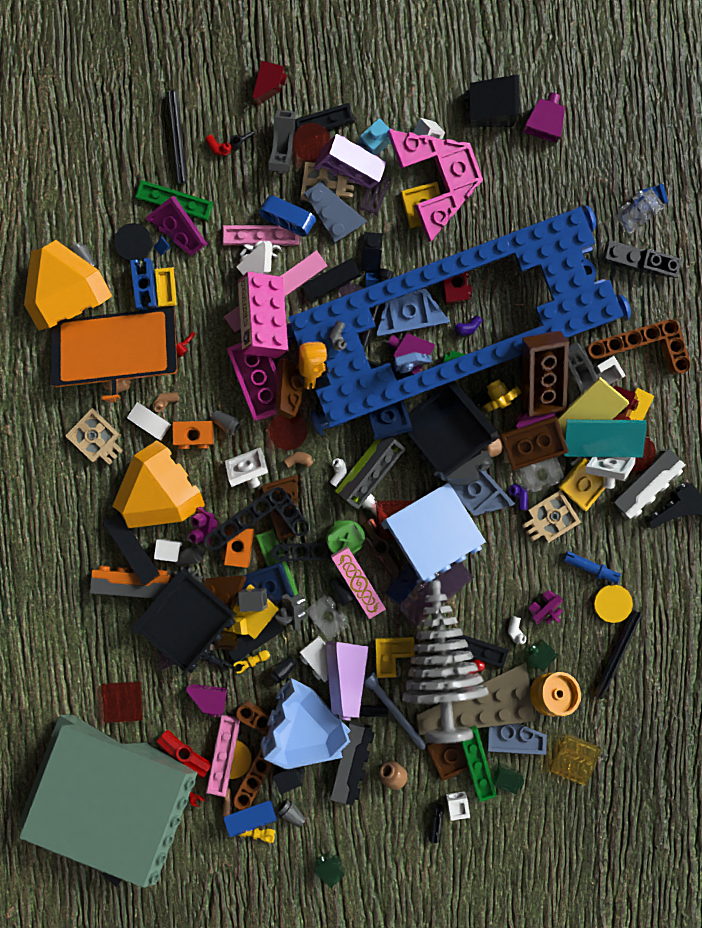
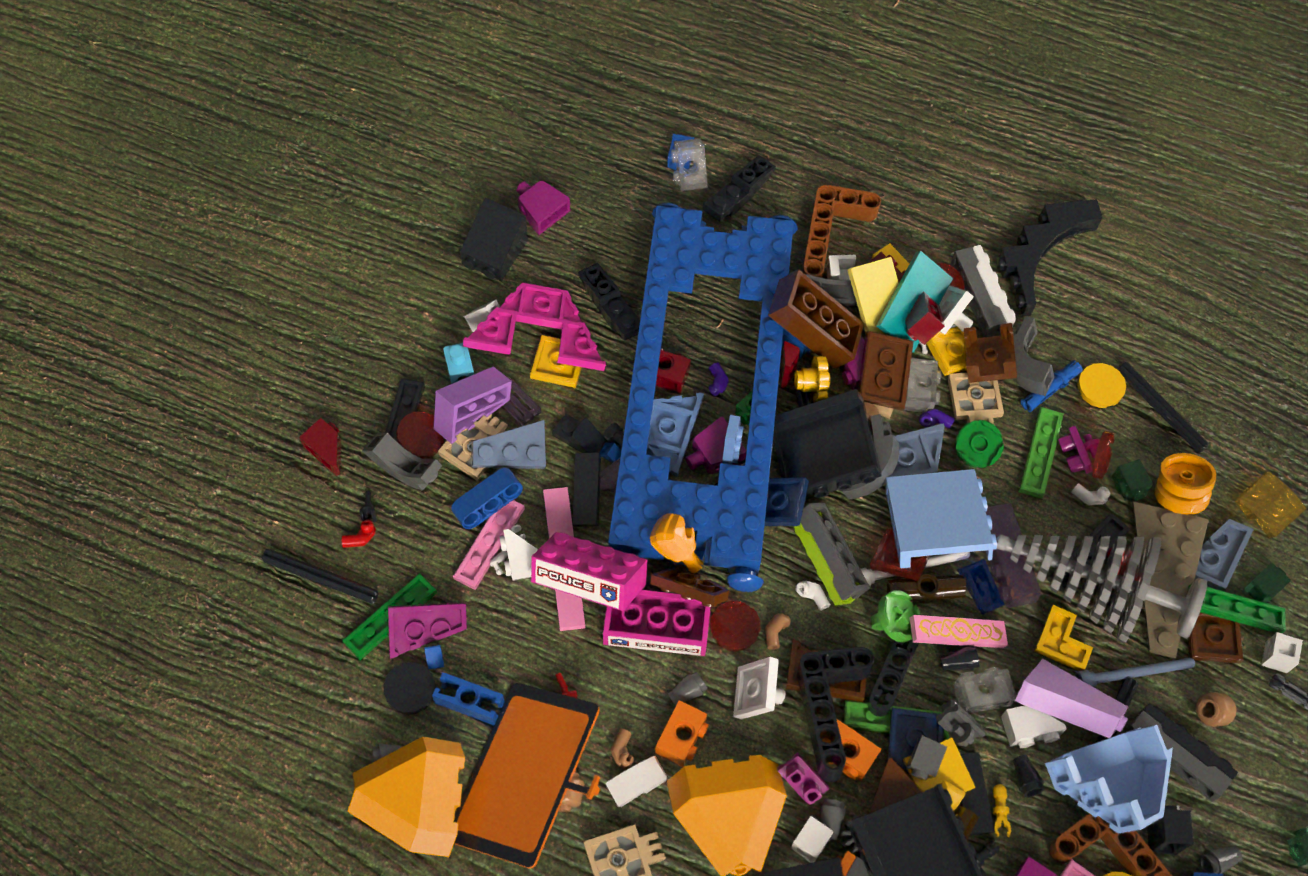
camera: 65 degrees left, 25 degrees down
yellow tile [154,267,177,307] -> none
dark grey arm [329,320,346,351] -> none
none -> black slope [578,262,640,341]
none -> dark red slope [780,341,800,389]
none -> dark red slope [905,291,945,345]
none -> green tile [955,420,1004,468]
none -> reddish brown panel [964,323,1017,383]
none -> dark grey arch [1013,316,1055,396]
none -> bright green tile [1019,407,1064,499]
none -> clear red tile [1092,431,1115,480]

